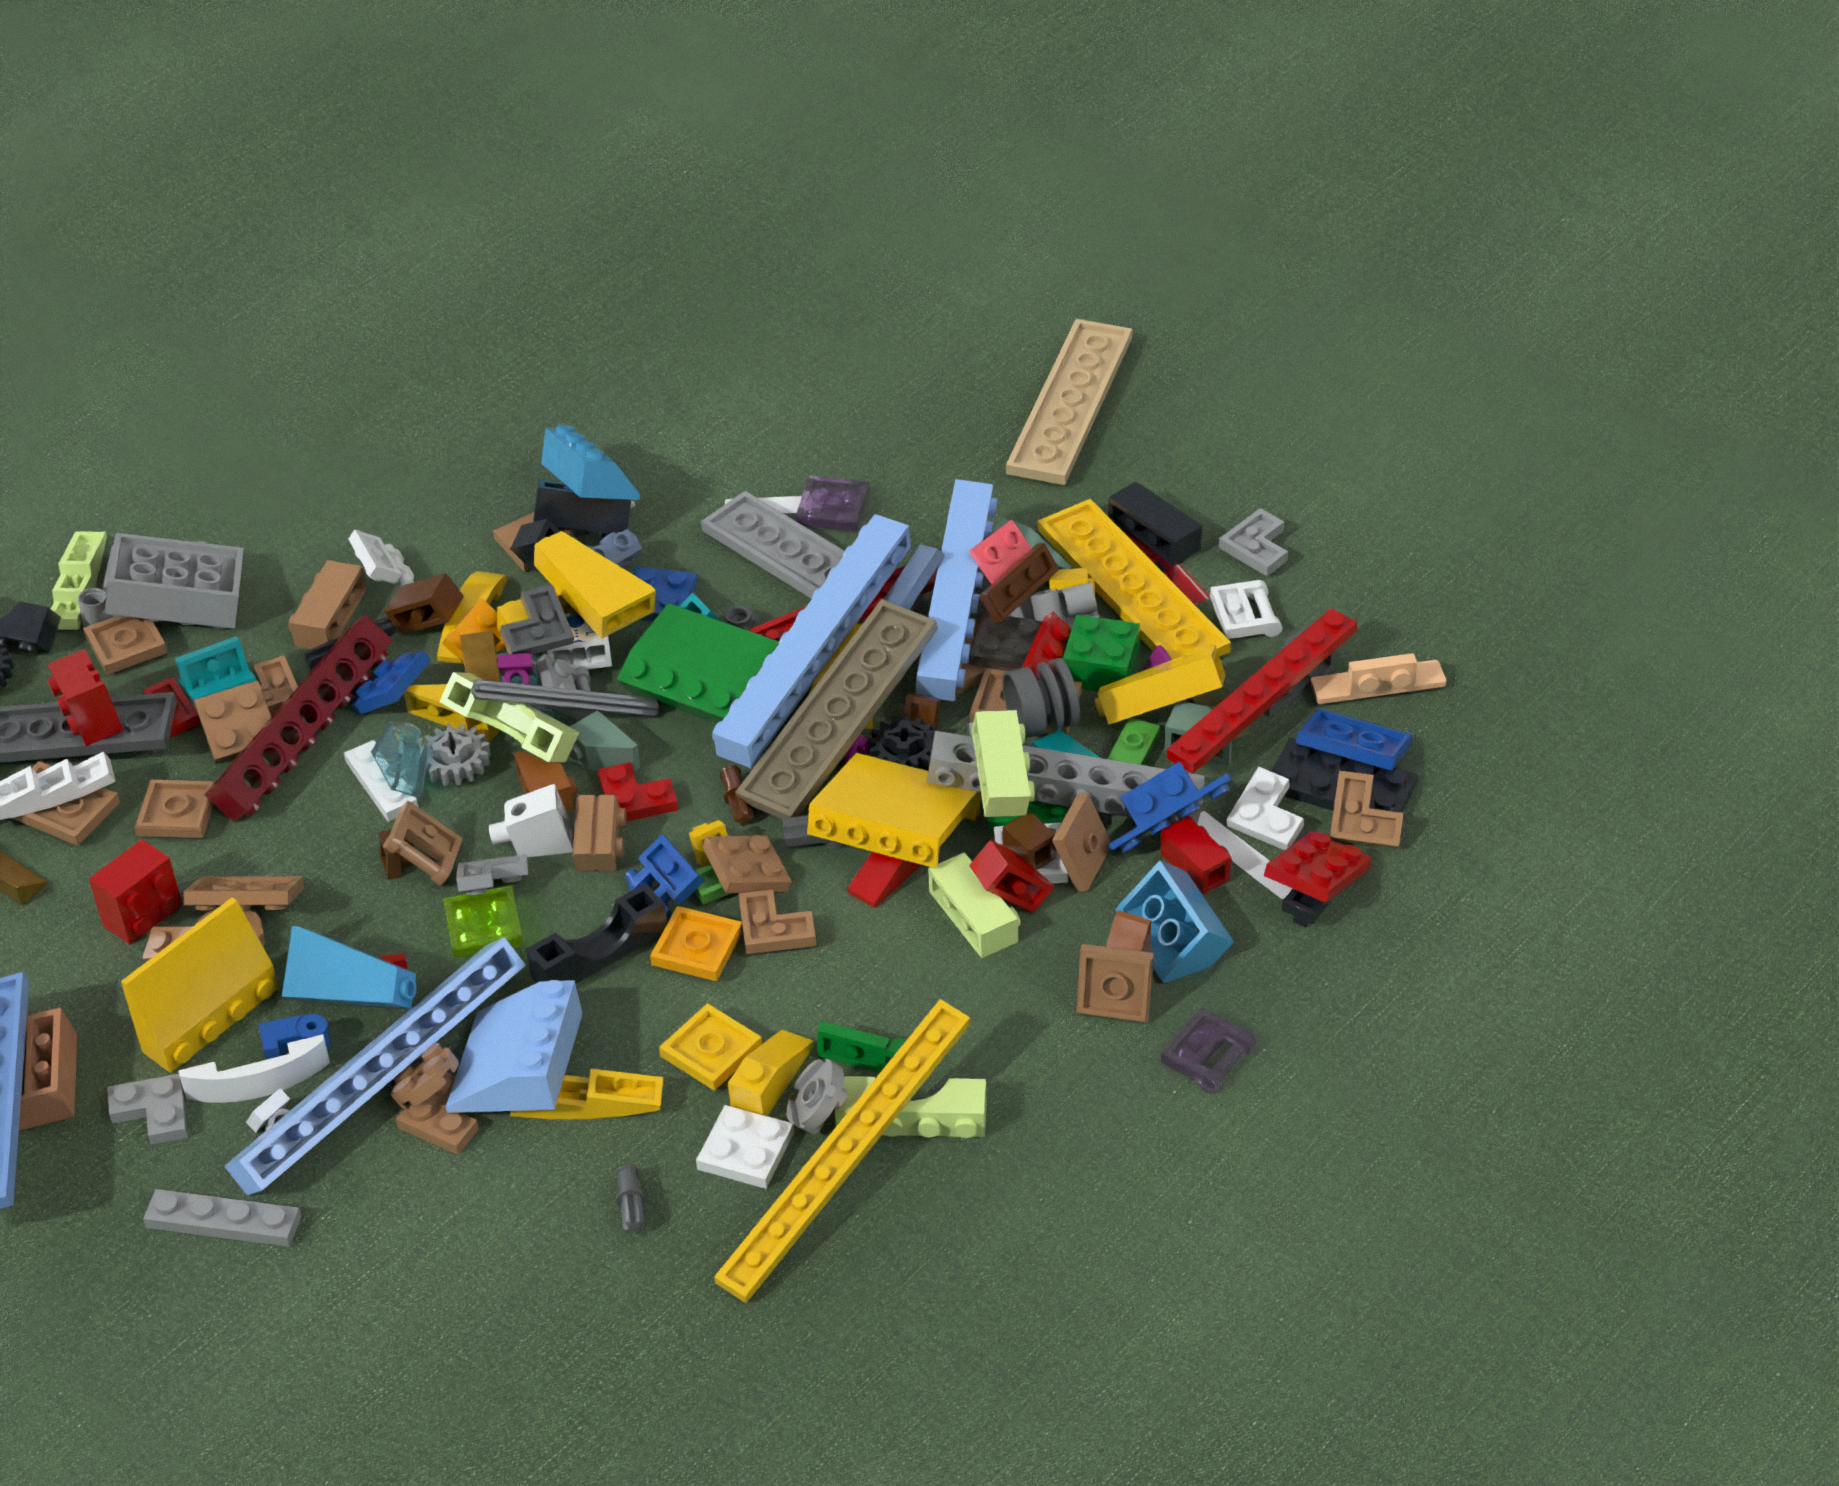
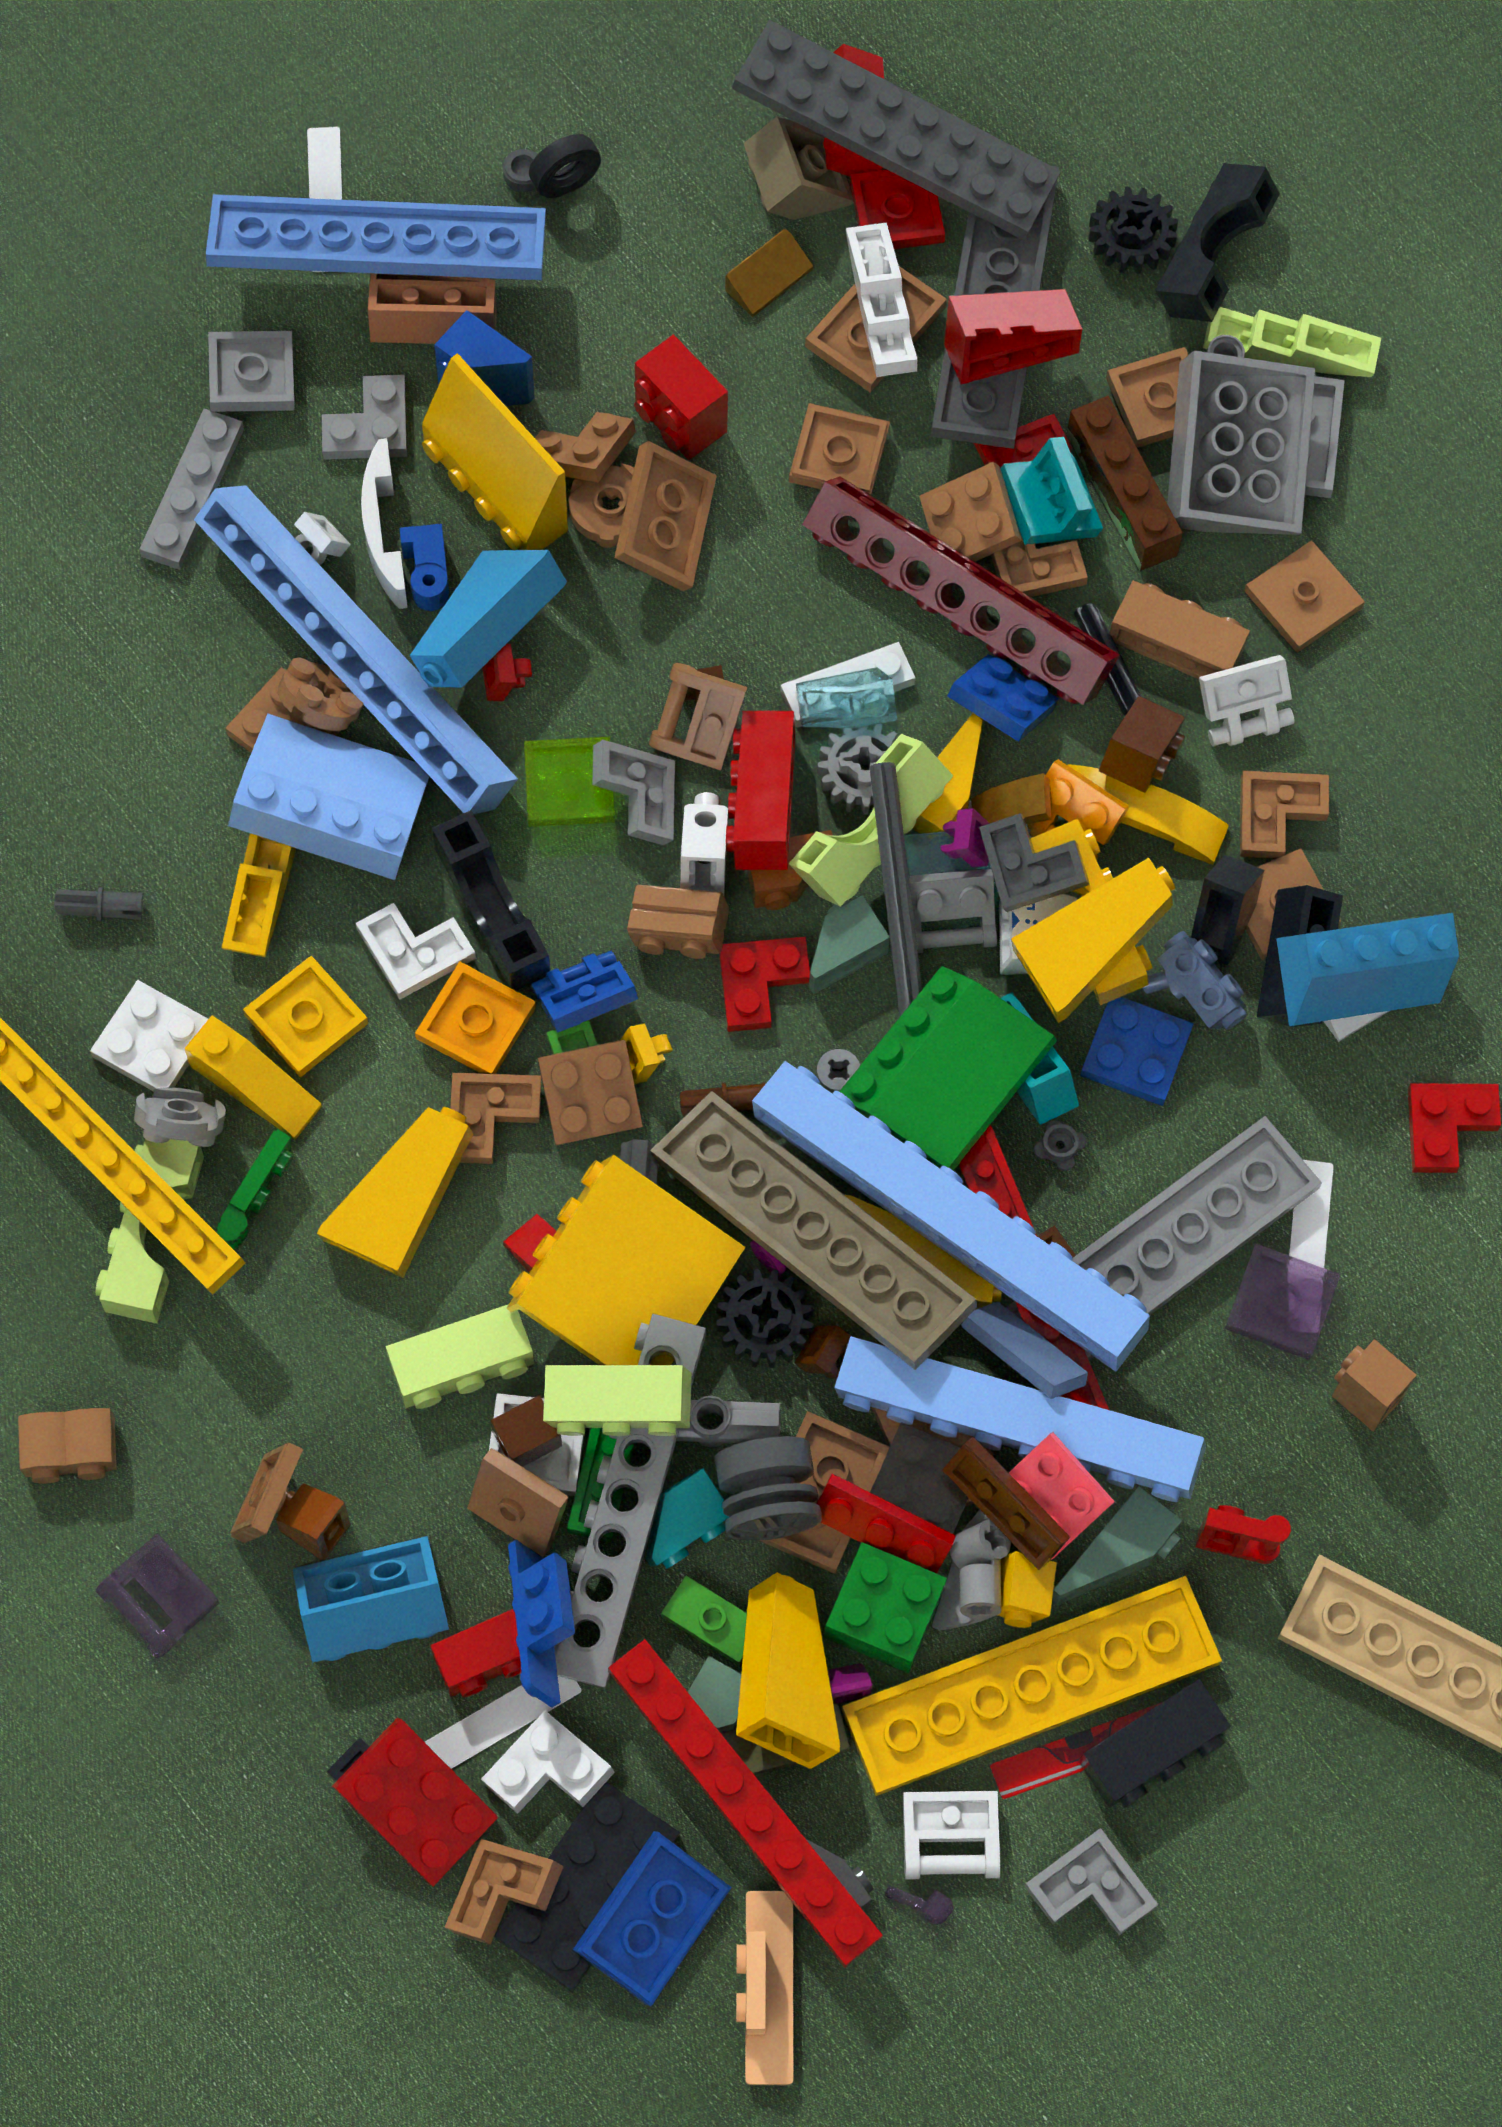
camera: 95 degrees right, 25 degrees up
red slope [969,840,1055,913] -> none
none -> medium nougat brick [18,1408,117,1484]
none -> light grey plate [208,331,294,412]
none -> yellow slope [317,1106,473,1278]
none -> white plate [356,903,476,1000]
none -> blue slope [434,310,535,406]
none -> red brick [726,711,796,870]
none -> light grey wheel [816,1049,860,1093]
none -> clear purple hand [885,1886,954,1925]
none -> reddish brown brick [1067,395,1183,571]
none -> red plate [1195,1505,1291,1564]
none -> medium nougat plate [1240,771,1329,859]
none -> medium nougat plate [1244,540,1365,653]
none -> medium nougat brick [1332,1339,1417,1432]
none -> red plate [1408,1083,1501,1173]

